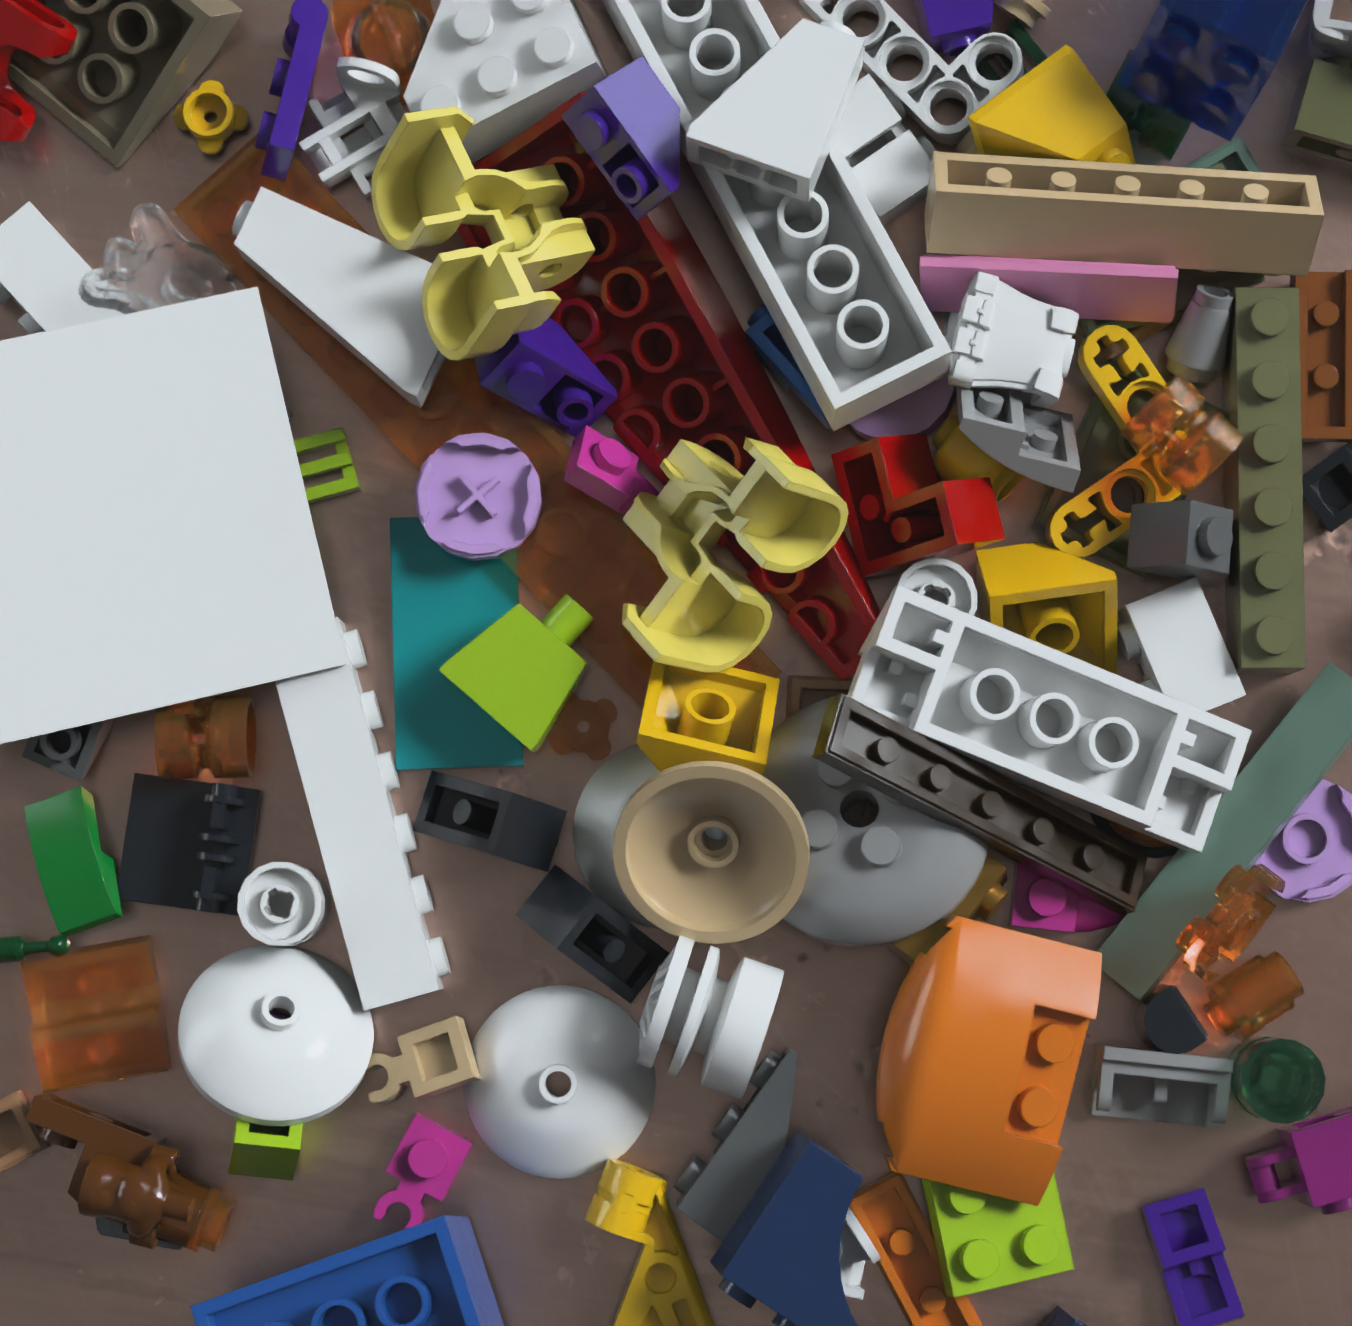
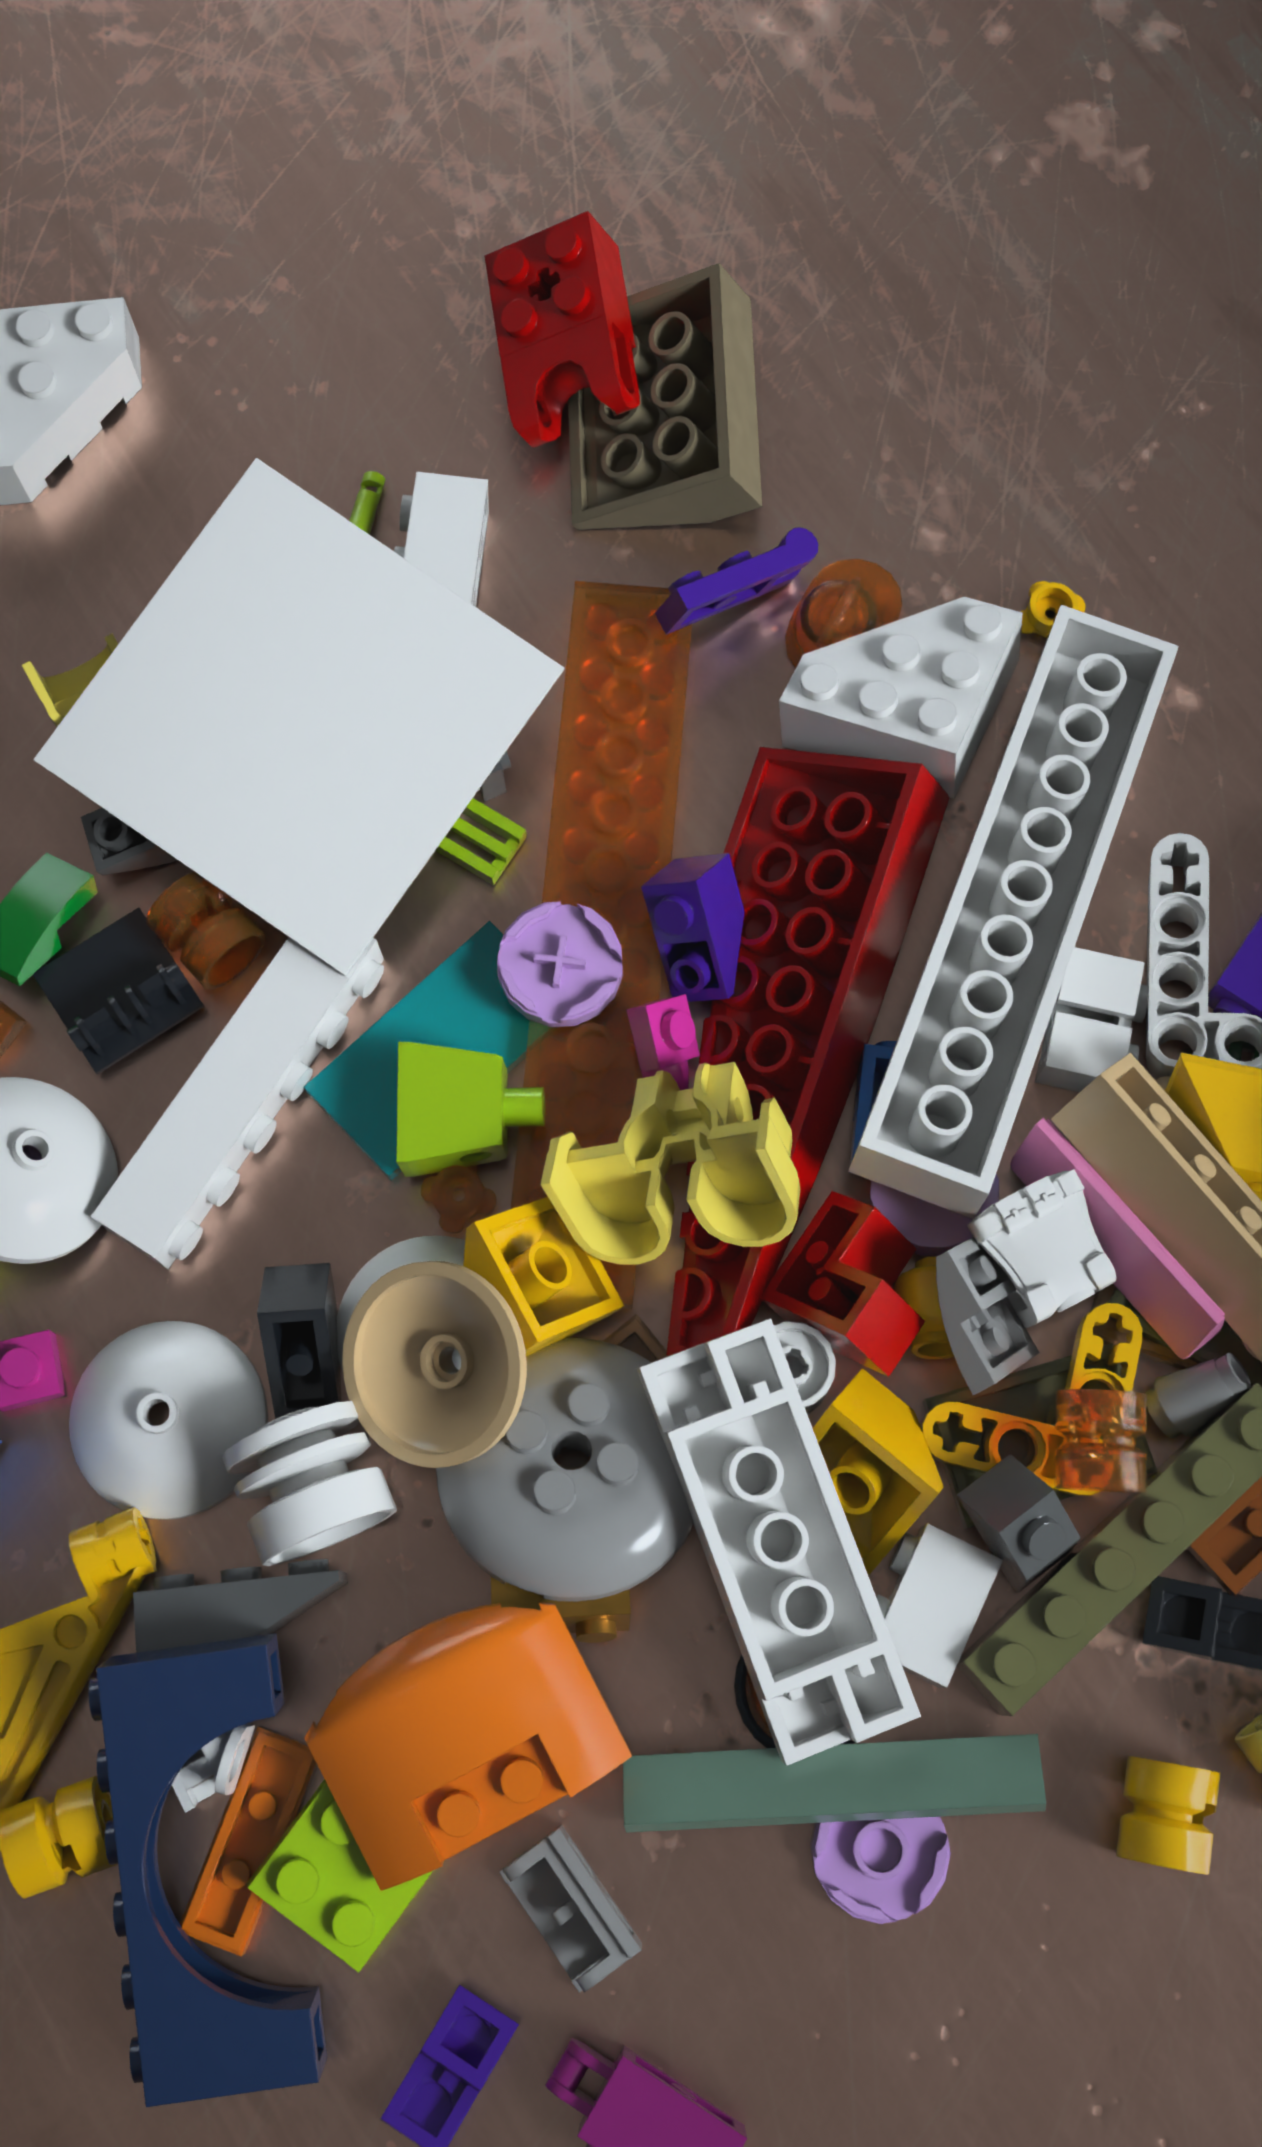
camera: 55 degrees right, 10 degrees down
clear tile [78,203,238,314] -> none
yellow plate [173,80,249,155] -> none
white slope [232,187,445,408] -> none
white wheel [237,862,331,946] -> none
white piece [299,56,406,199] -> none
tan plate [366,1016,481,1104] -> none
light yellow piece [371,106,595,361] -> none
black slope [413,770,567,872] -> none
dark purple slope [561,56,680,221] -> none
white slope [686,18,865,203] -> none
dark brown tile [812,693,1148,915] -> none
dark pink plate [1008,862,1127,933] -> none
black brick [1134,984,1208,1054] -> none
clear orange plate [1175,864,1285,983] -> none
clear orange brick [1203,951,1304,1041] -> none
clear green wheel [1228,1035,1326,1124] -> none

